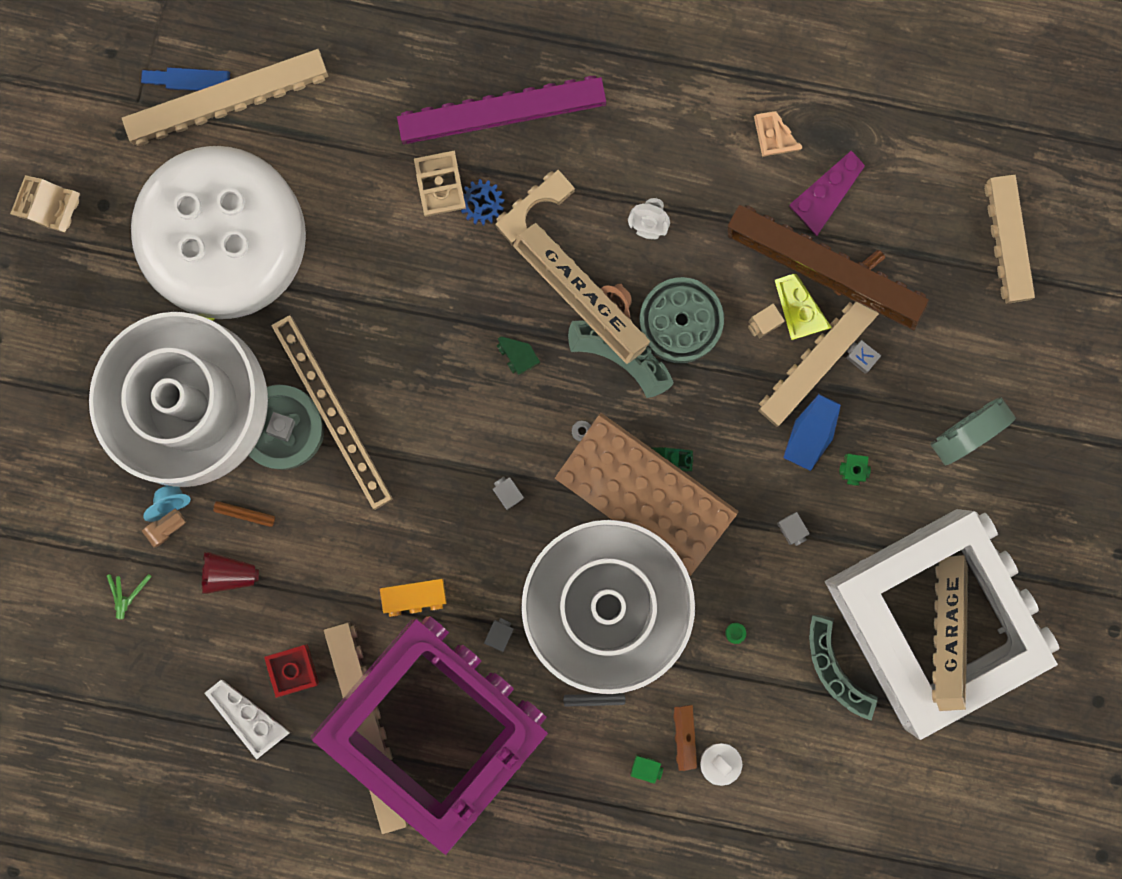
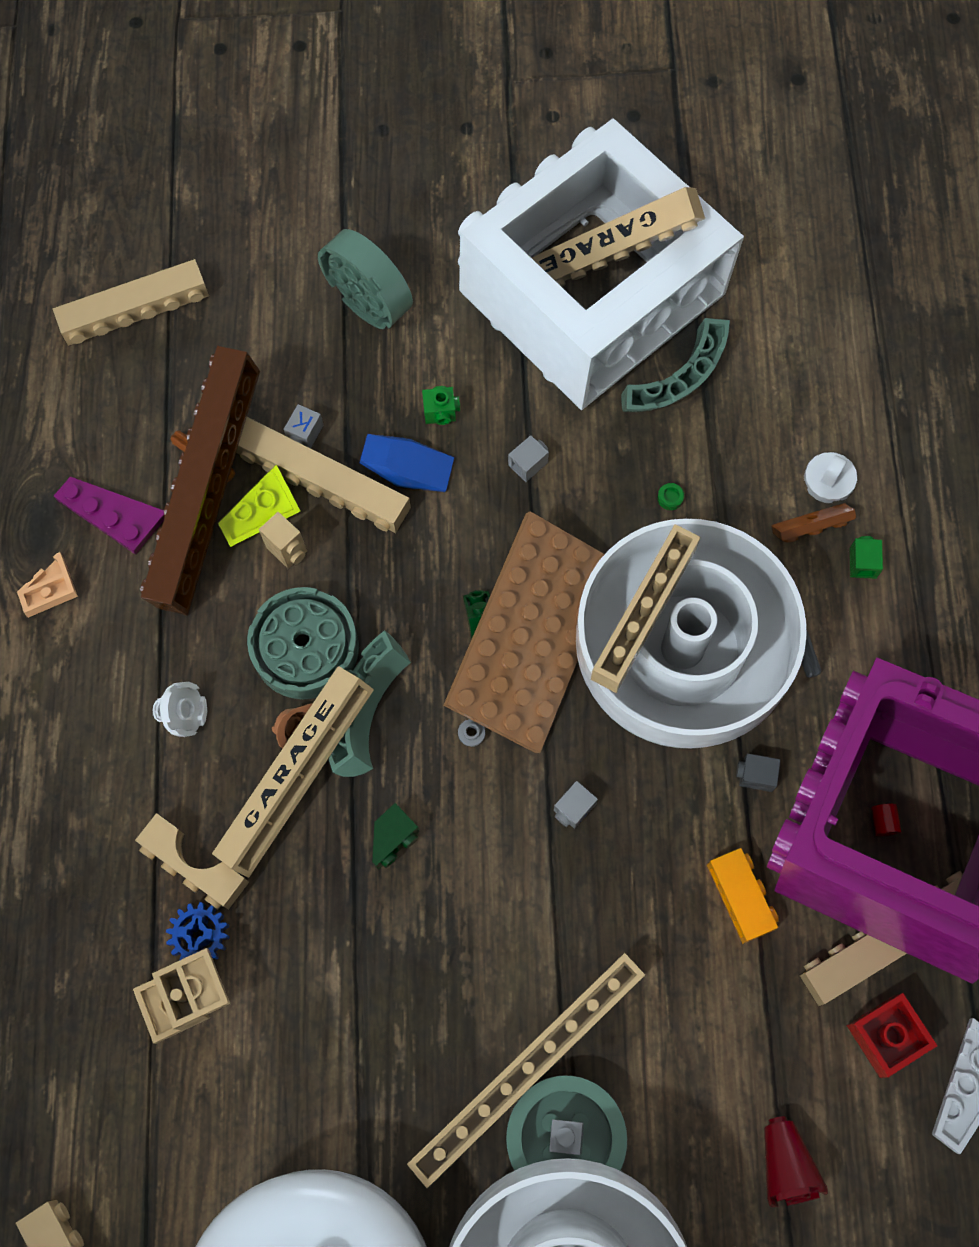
camera: 100 degrees left, 15 degrees down
dark orange axle [213,501,275,527] -> none
magenta brick [397,75,606,145] -> none
none -> tan brick [590,524,701,693]
none -> red gear [871,804,901,836]

